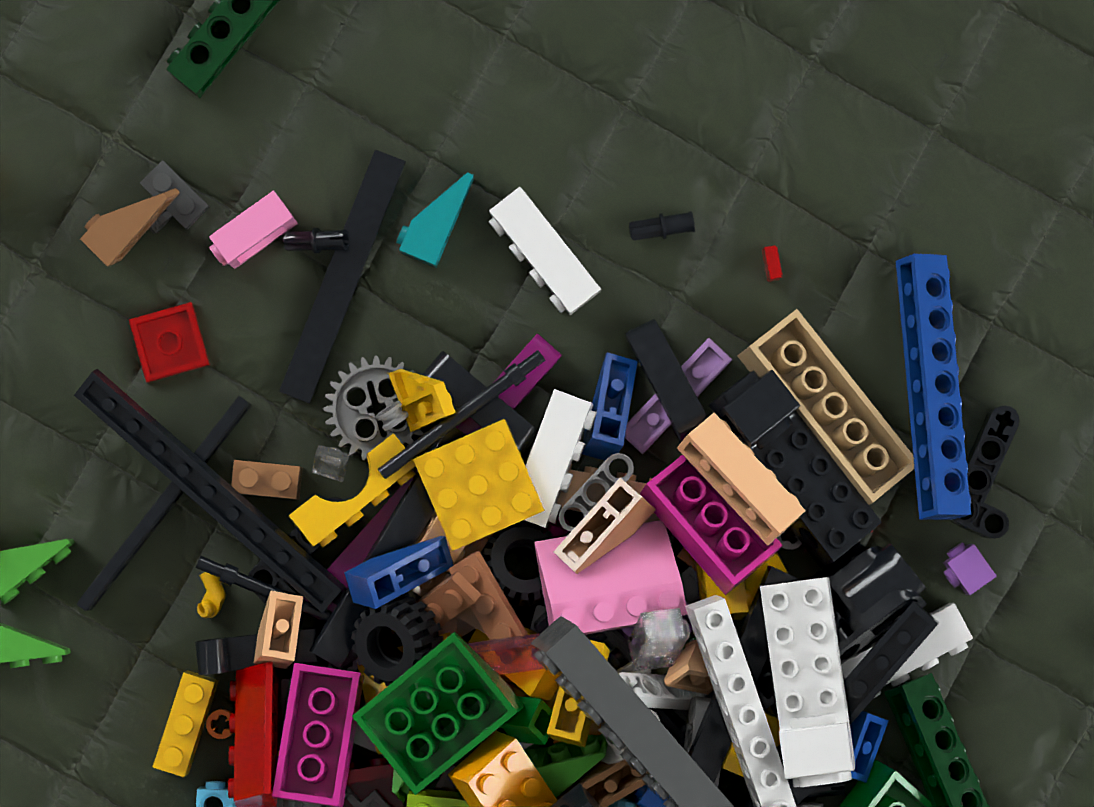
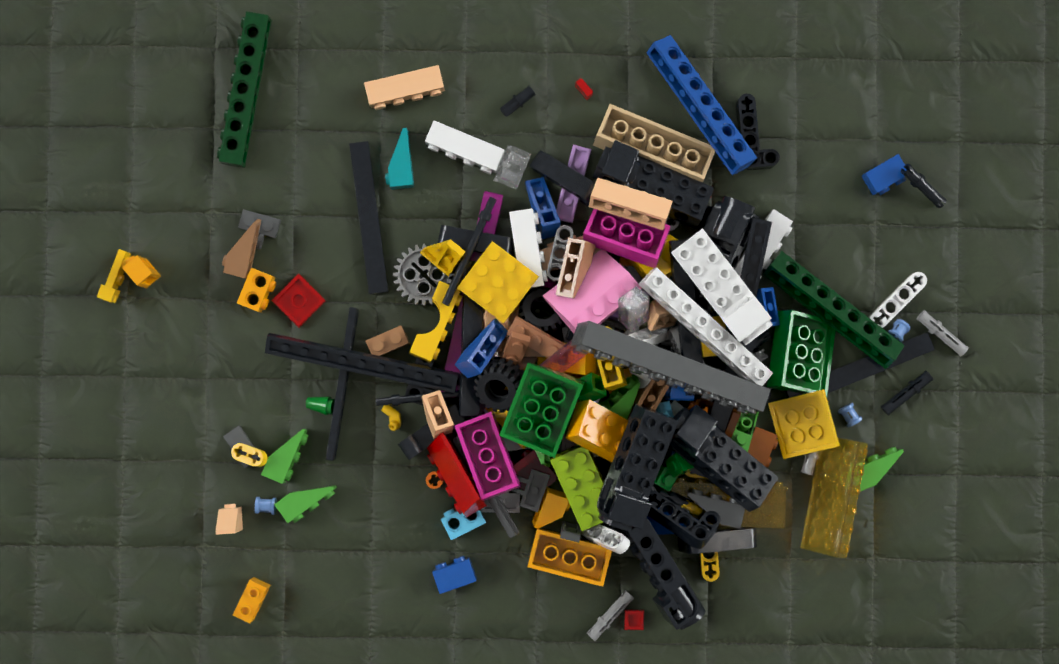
camera: 30 degrees left, 0 degrees up
yellow brick [153,671,219,777] -> none
bright pink window [209,191,298,269] -> none
black axle [283,228,349,253] -> none
clear plate [312,445,350,482] -> none
light grey bush [375,401,409,431] -> none
medium lavender brick [943,542,997,595] -> none
none -> light orange brick [237,268,276,313]
none -> green cone [306,396,335,415]
none -> light nougat brick [364,65,445,110]
none -> clear brick [493,145,531,190]

